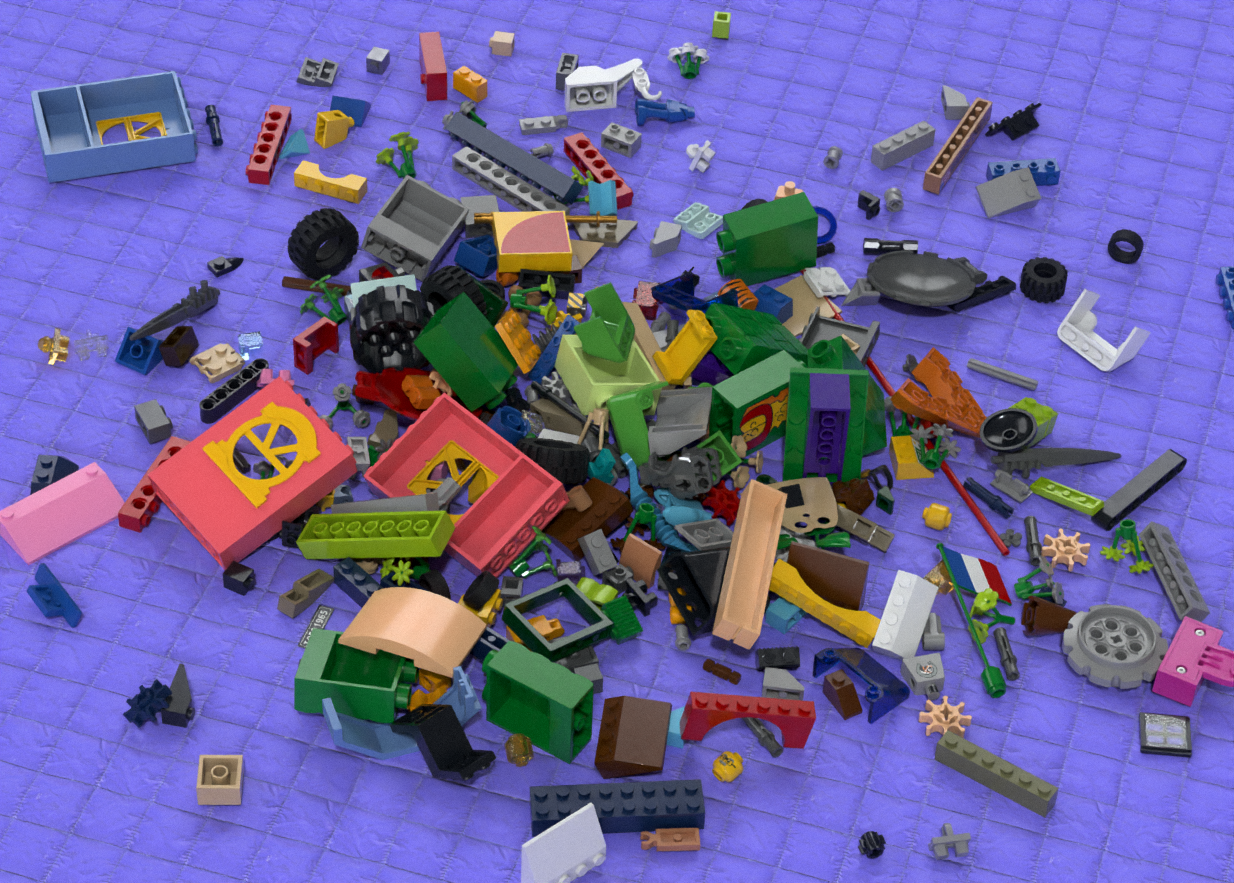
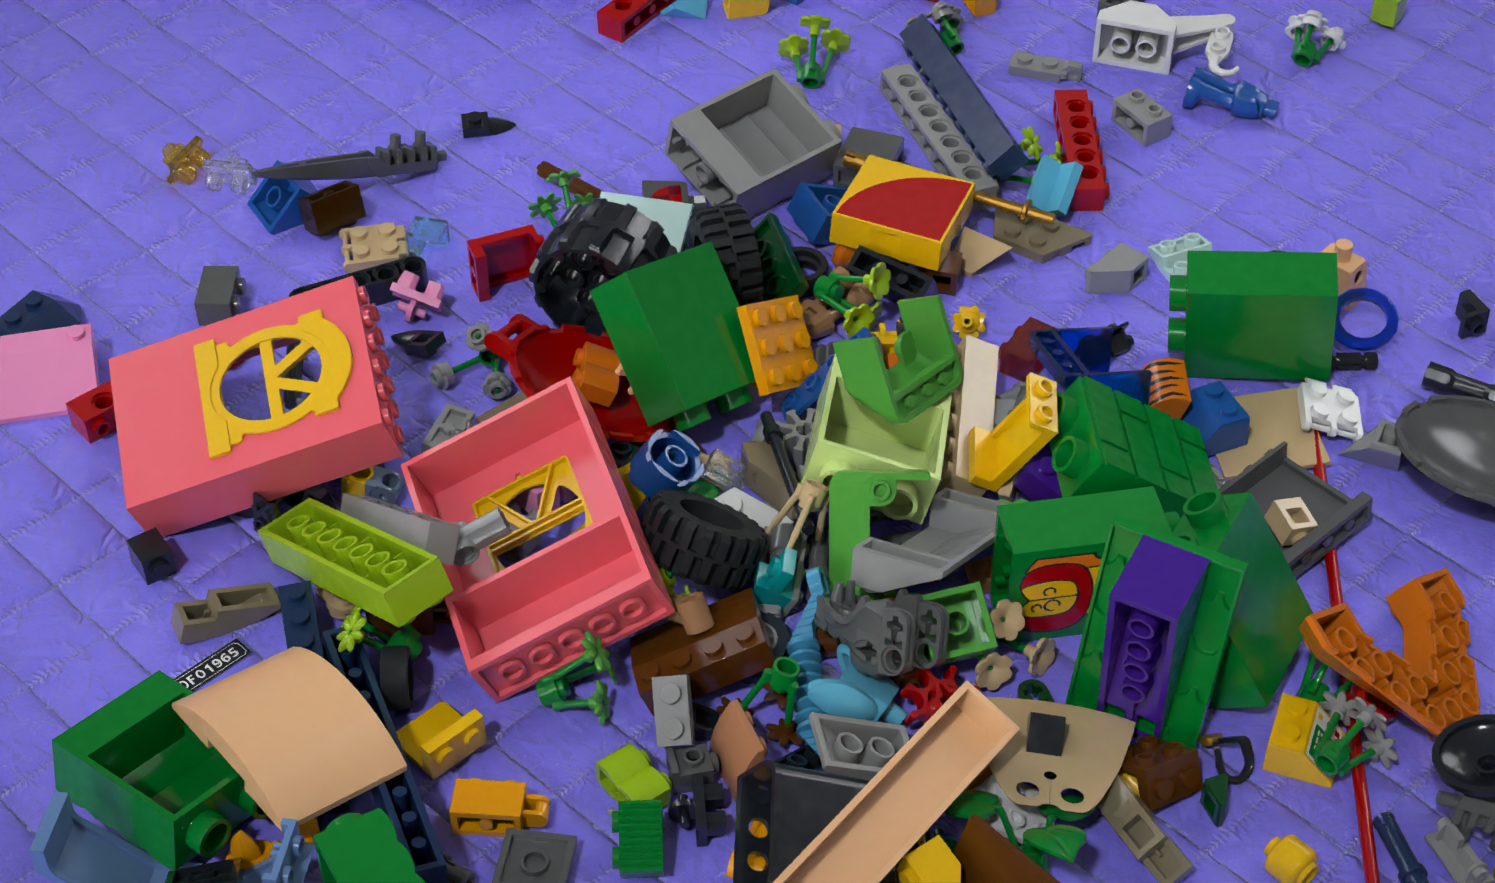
camera: 30 degrees right, 0 degrees up
black tyre [288,208,359,280] -> none
yellow arch [294,160,367,204] -> none
black tyre [463,571,499,610] -> none
dark grey brick [501,576,523,608] -> none
dark green window [501,578,613,663] -> none
black piece [504,387,530,414] -> none
light grey pin [530,143,554,158] -> none
clear purple brick [556,559,585,586] -> none
white hips [686,140,716,173] -> none
light grey bush [823,146,843,169] -> none
dark grey plant [902,354,918,375] -> none

